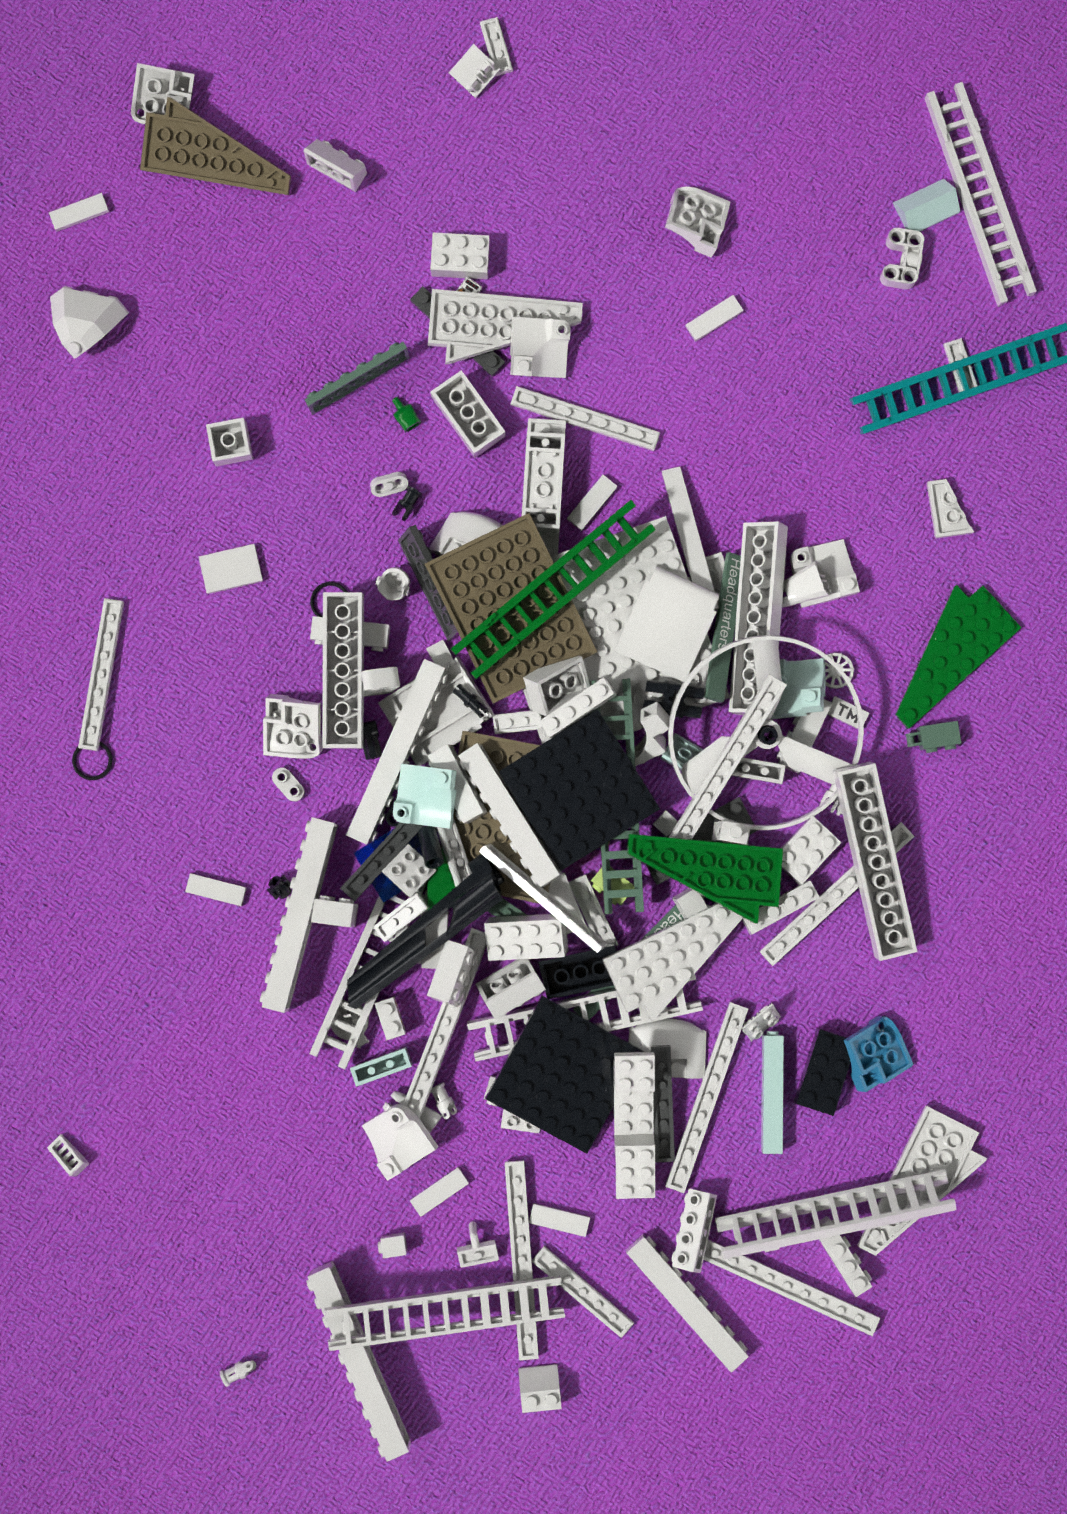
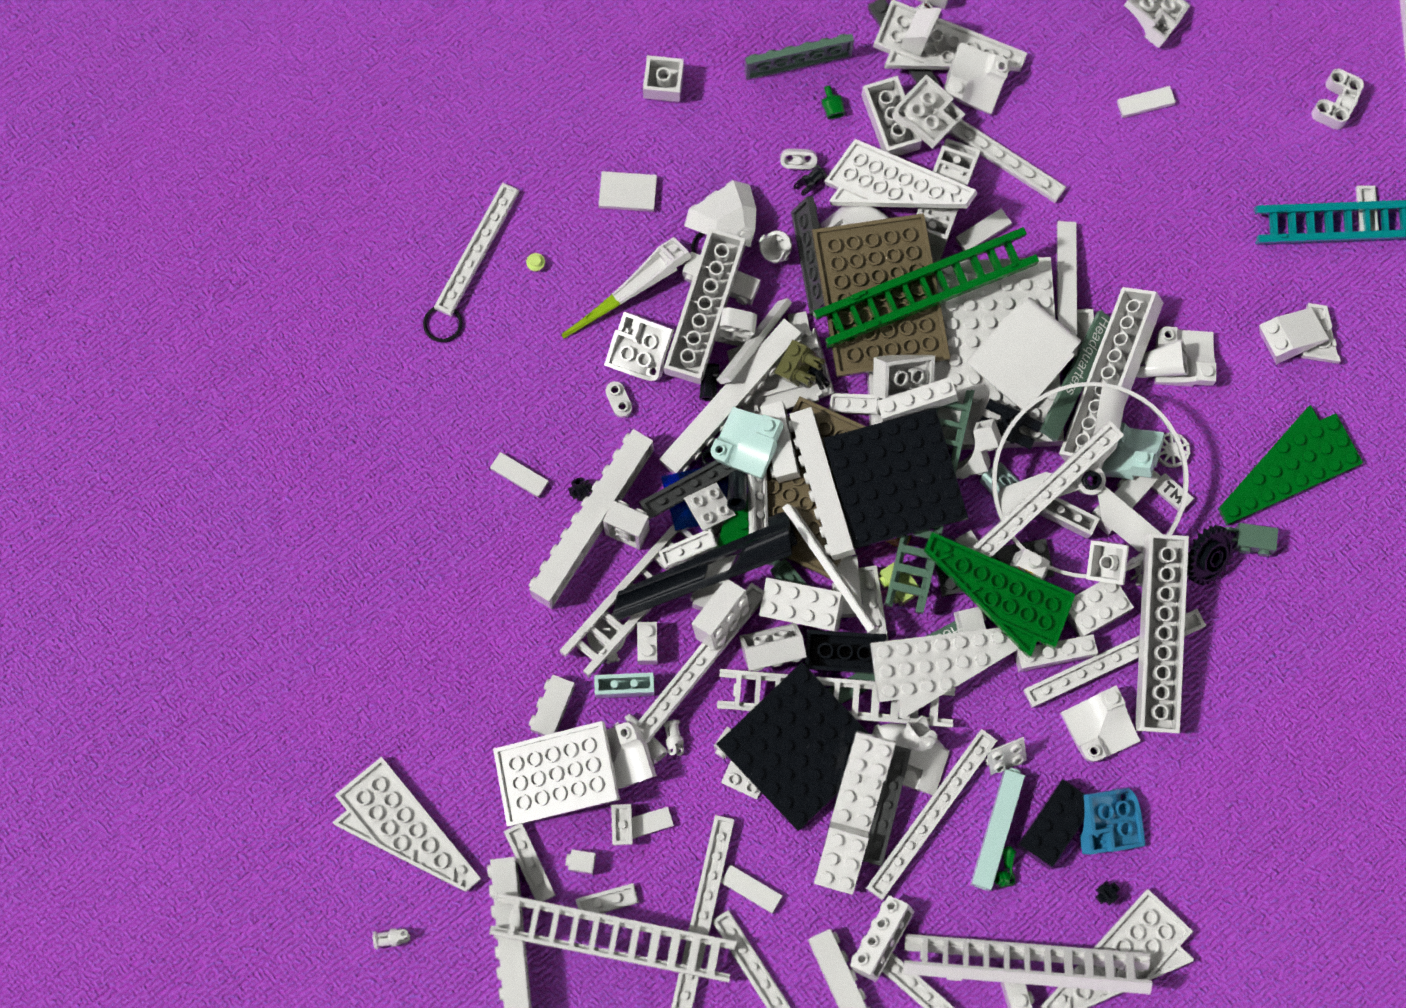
camera: 15 degrees right, 10 degrees down
white slope [47,1134,89,1177] -> none
white plate [457,1222,499,1268] -> none
light aqua slope [893,179,960,232] -> none
none -> white wing [332,757,481,892]
none -> white plate [493,721,620,827]
none -> white plate [504,823,556,902]
none -> yellowish green plate [526,253,545,271]
none -> white brick [529,674,575,736]
none -> white plate [562,237,692,339]
none -> white tile [576,883,639,914]
none -> white plate [611,804,633,846]
none -> white brick [684,180,756,247]
none -> white tile [717,298,792,384]
none -> olive brick [774,339,825,387]
none -> white wing [824,139,977,209]
none -> white slope [892,74,965,149]
none -> white slope [900,8,941,56]
none -> white cap [903,716,937,751]
none -> green piece [994,846,1016,887]
none -> white slope [1060,685,1140,762]
none -> white slope [1086,540,1129,585]
none -> black gear [1095,881,1120,906]
none -> black gear [1187,525,1235,586]
none -> white slope [1259,308,1329,364]

